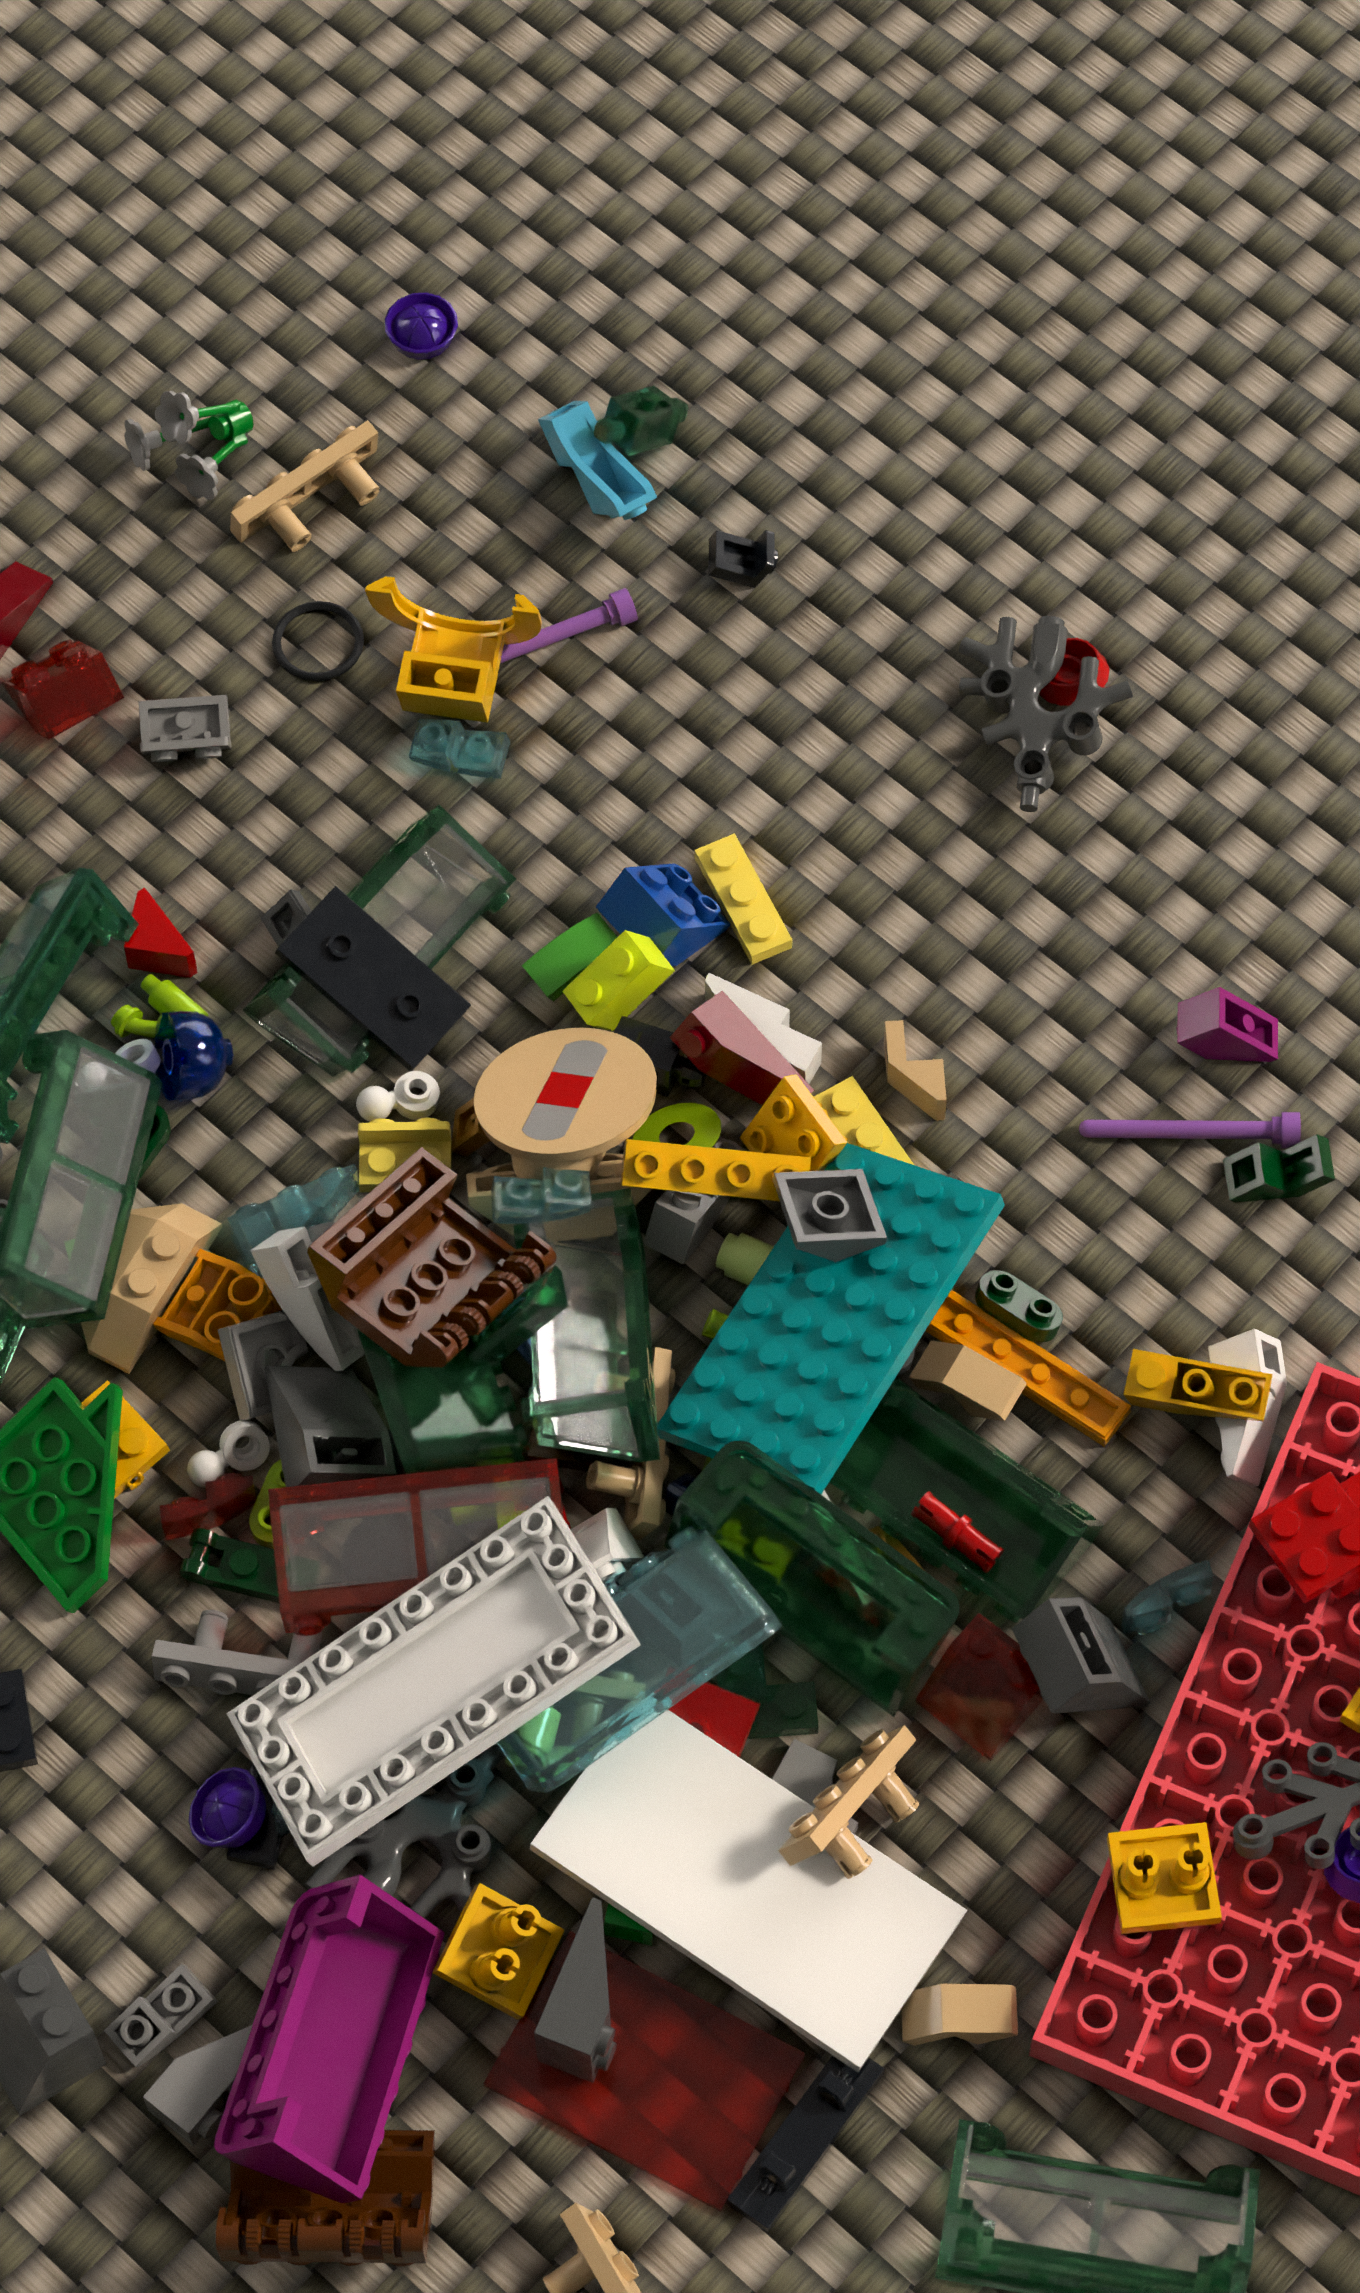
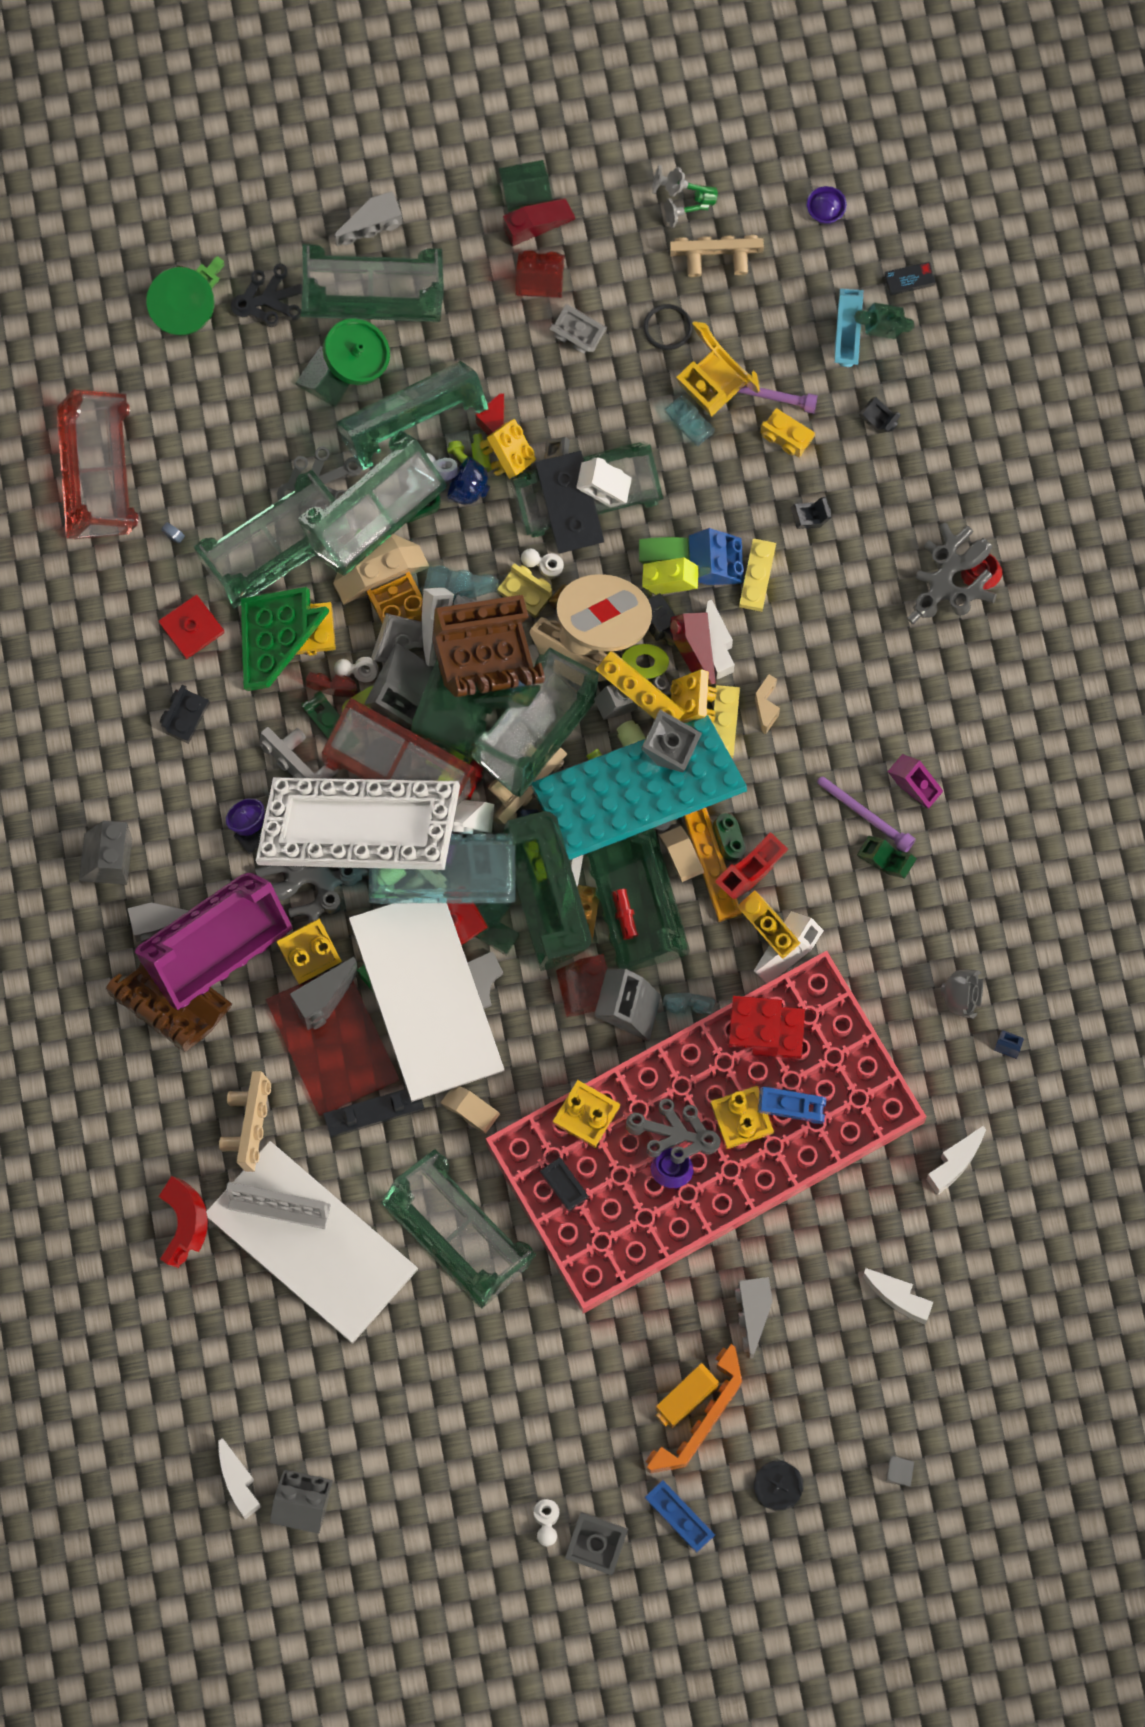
camera: 35 degrees right, 10 degrees up
light grey slope [104,1964,218,2068] -> none
clear light blue slope [491,1167,592,1224] -> none
tan plate [778,1725,919,1879] -> none
none -> yellow plate [480,418,537,479]
none -> black tile [540,1157,589,1212]
none -> white brick [577,458,631,508]
none -> red arch [715,832,789,899]
none -> yellow bracket [760,408,815,457]
none -> black bracket [791,497,831,529]
none -> black tile [884,262,936,296]

